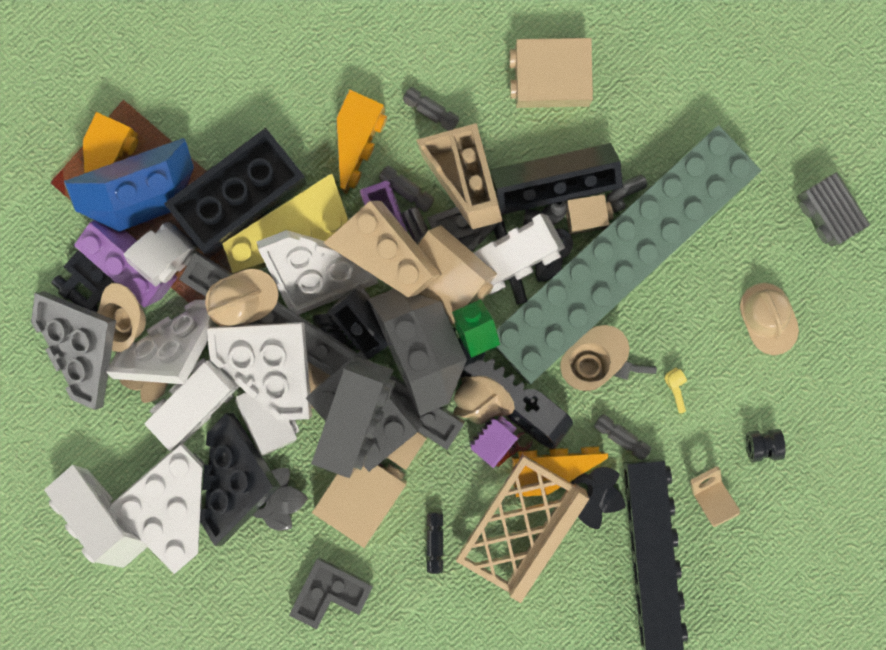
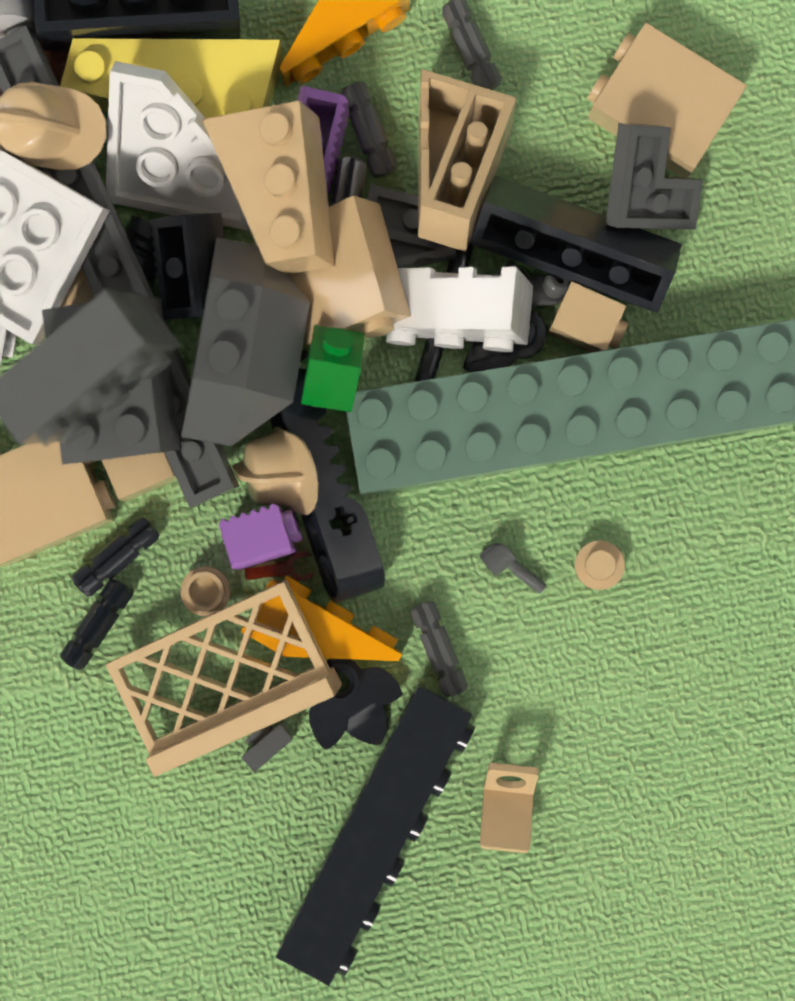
camera: 35 degrees right, 0 degrees up
tan piece [560,325,630,391] -> none
dark grey arm [606,175,647,213] -> none
light yellow hand [664,368,687,413] -> none
tan piece [740,283,799,355] -> none
black wheel [746,429,786,462] -> none
none -> black axle [71,516,160,597]
none -> tan plate [180,566,231,616]
none -> dark grey plate [241,721,296,773]
none -> tan plate [574,540,625,590]
none -> dark grey plate [605,123,703,229]

